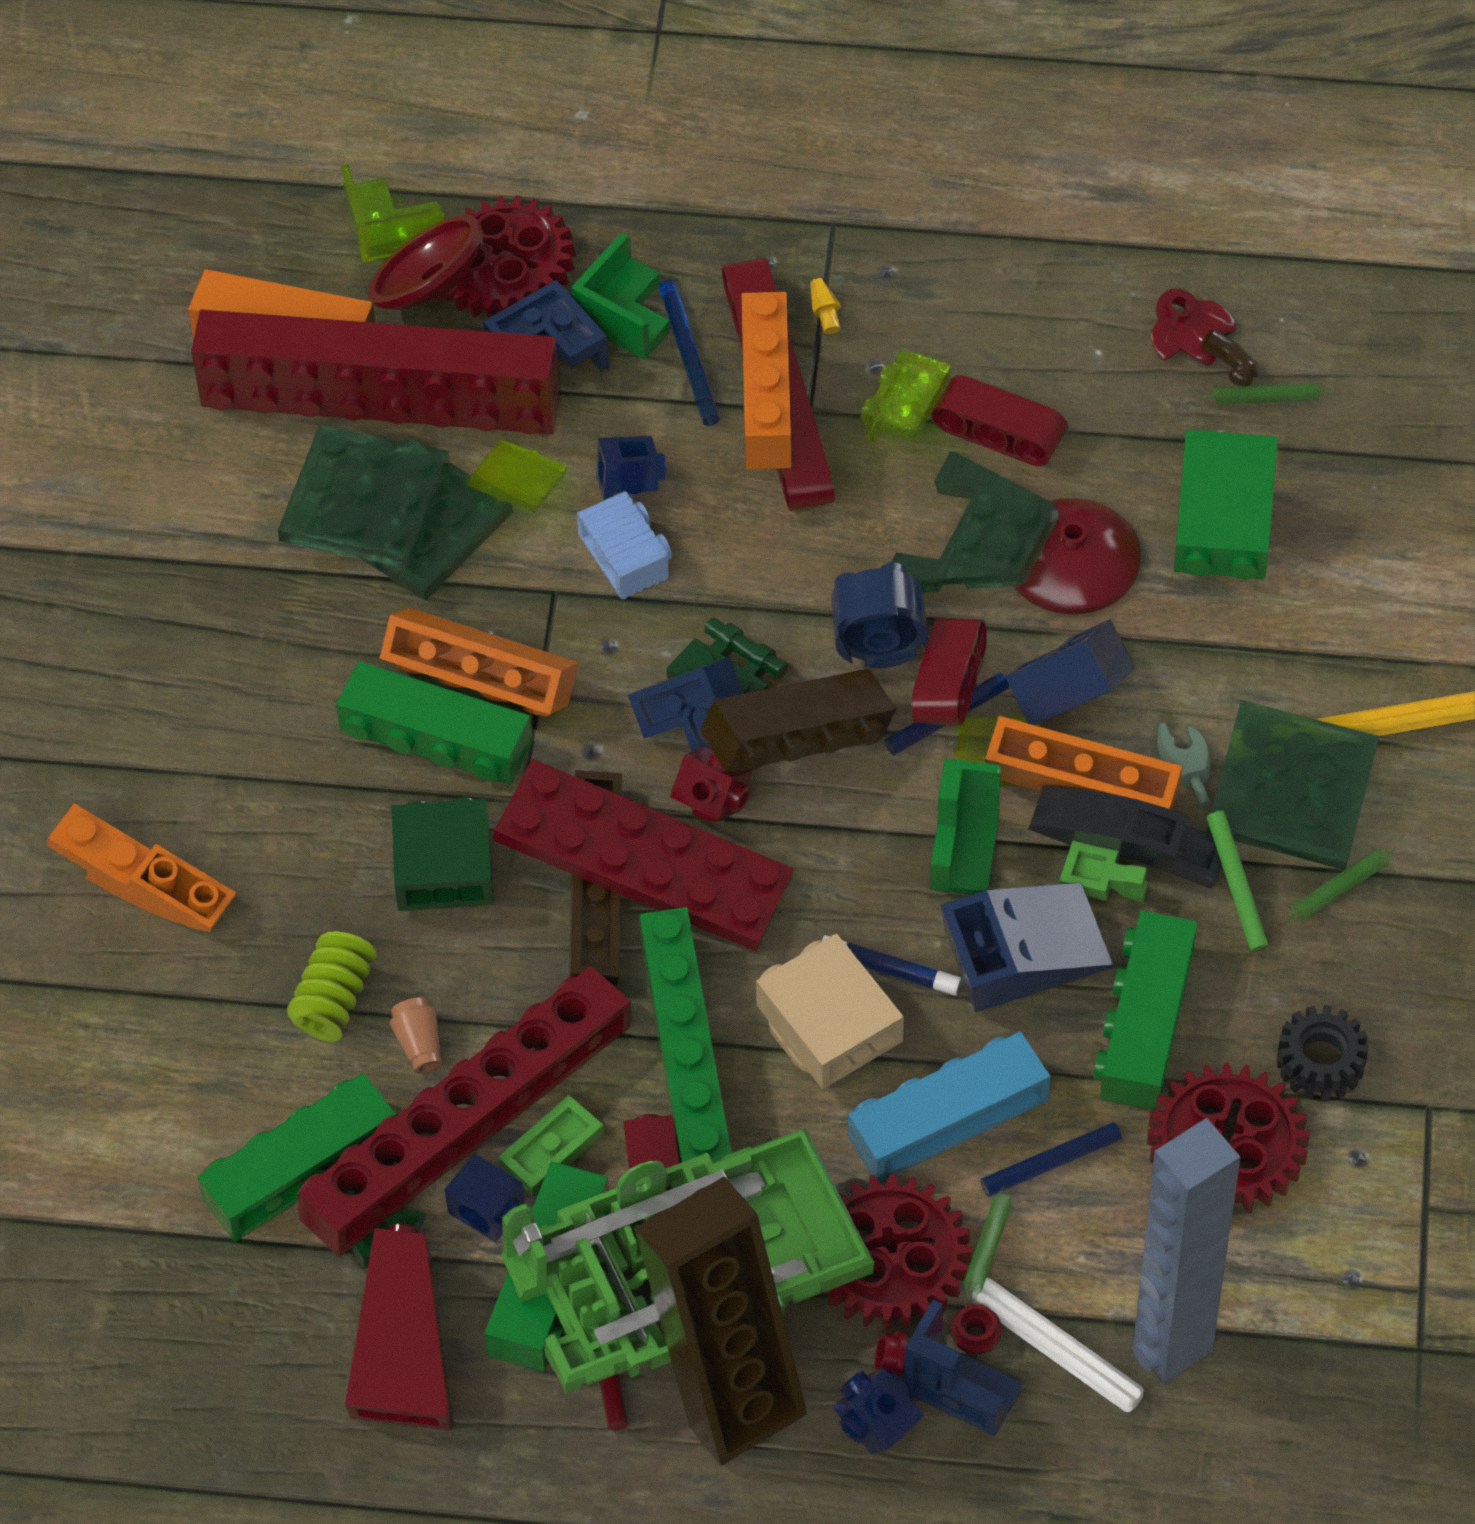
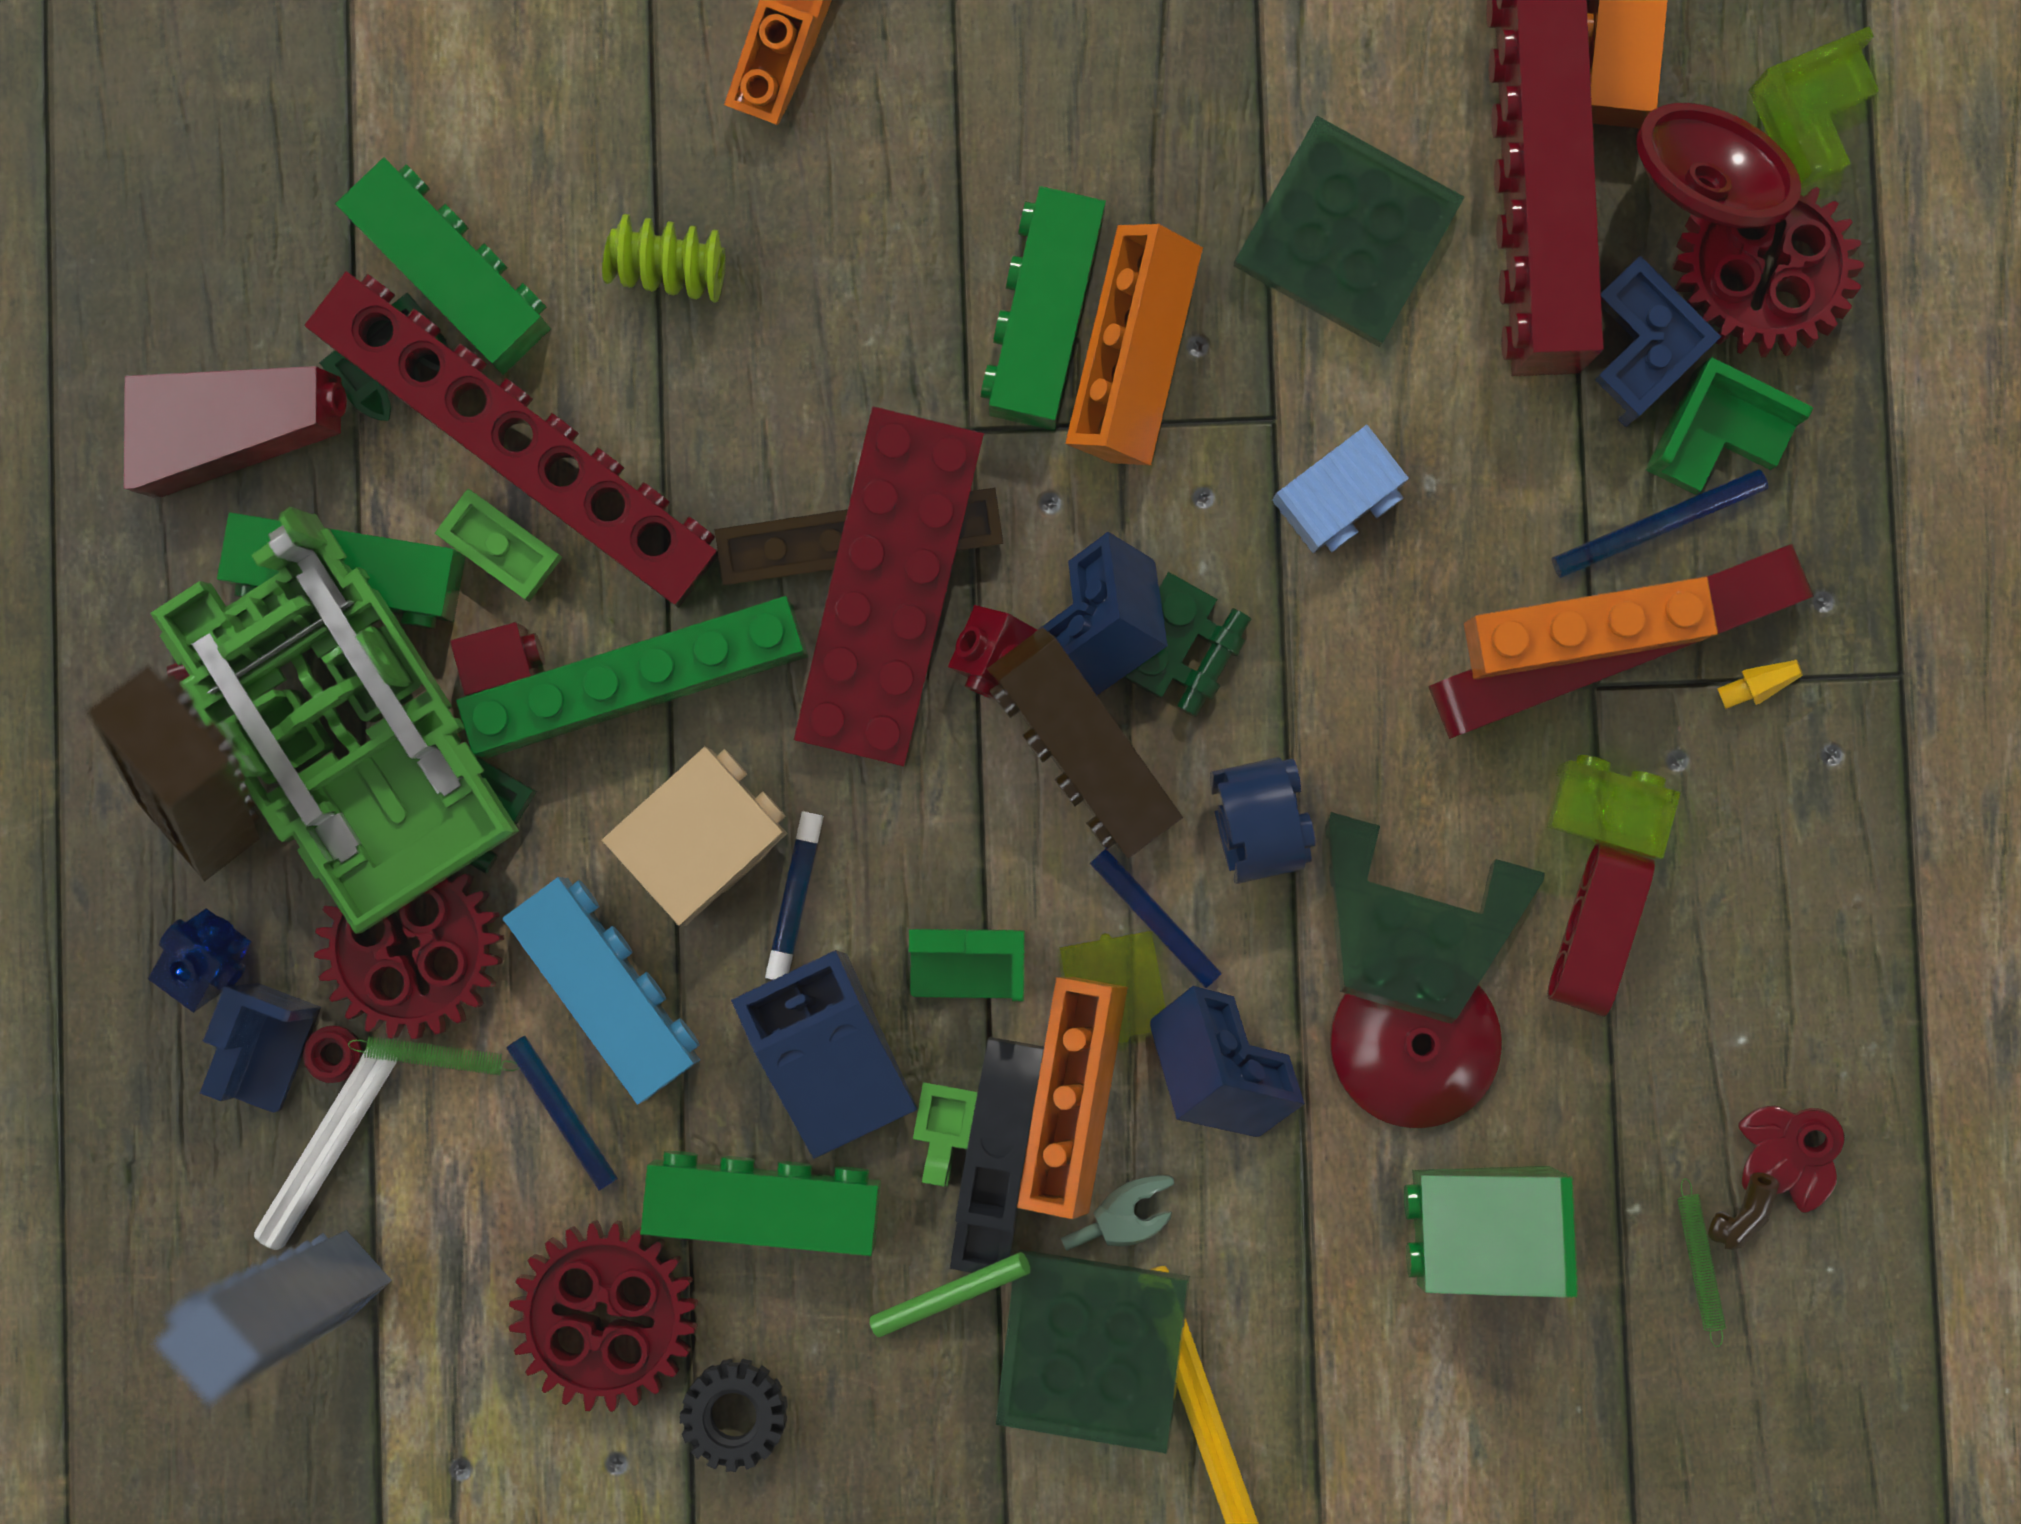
camera: 85 degrees right, 30 degrees up
clear green plate [277,424,450,568] -> none
nougat cone [389,997,442,1074] -> none
dark green brick [391,797,494,912] -> none
clear blue brick [444,1153,525,1243] -> none
clear neon green piece [467,439,568,513] -> none
clear blue brick [596,436,666,500] -> none
dark red plate [874,1331,908,1383] -> none
dark red beam [912,617,987,726] -> none
bright green piece [1286,847,1396,922] -> none

